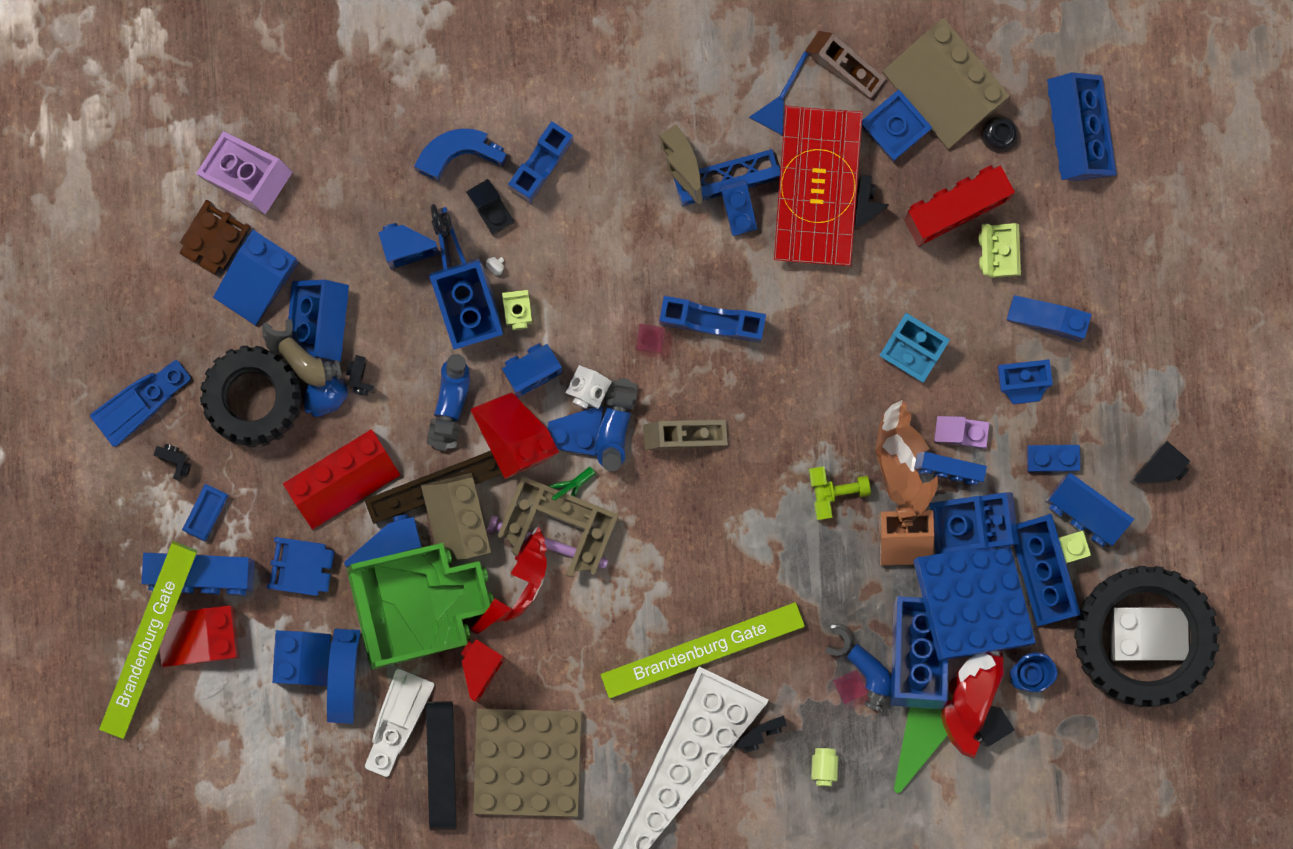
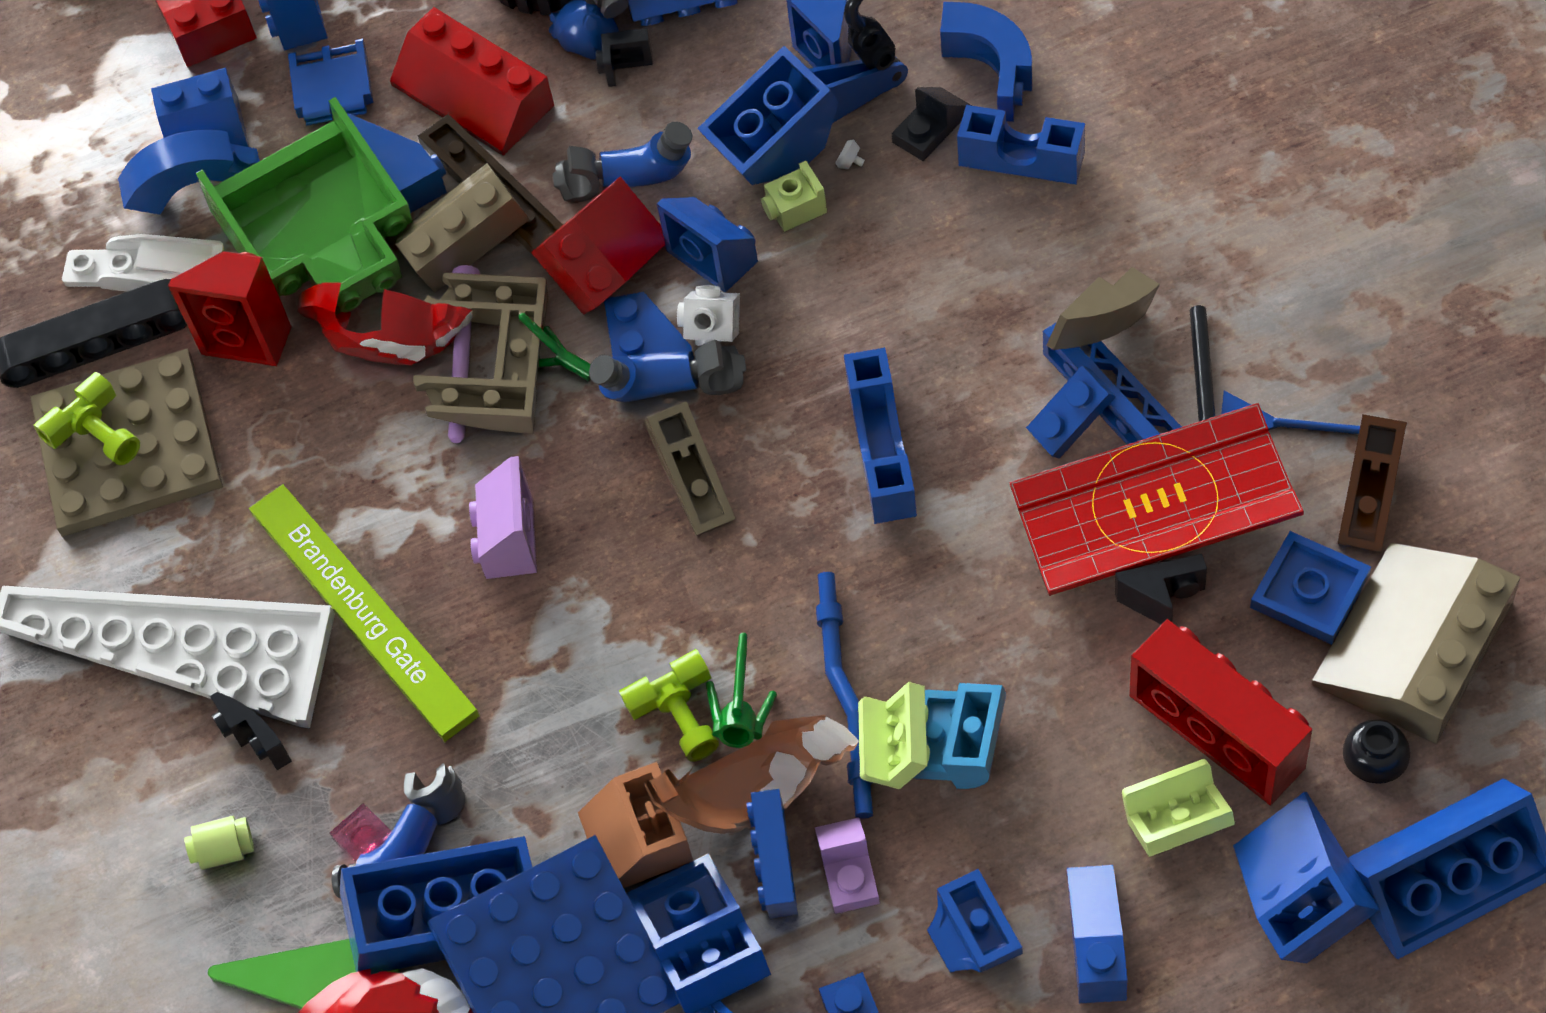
camera: 85 degrees right, 25 degrees down
clear pink plate [636,324,665,354] -> none
none -> lime bar [33,372,140,465]
none -> lavender slope [469,456,537,579]
none -> green plant [706,632,777,748]
none -> blue bar [816,572,873,819]
none -> yellowish green bracket [858,682,930,789]
none -> black bar [1189,305,1215,421]
none -> blue slope [1233,792,1380,964]

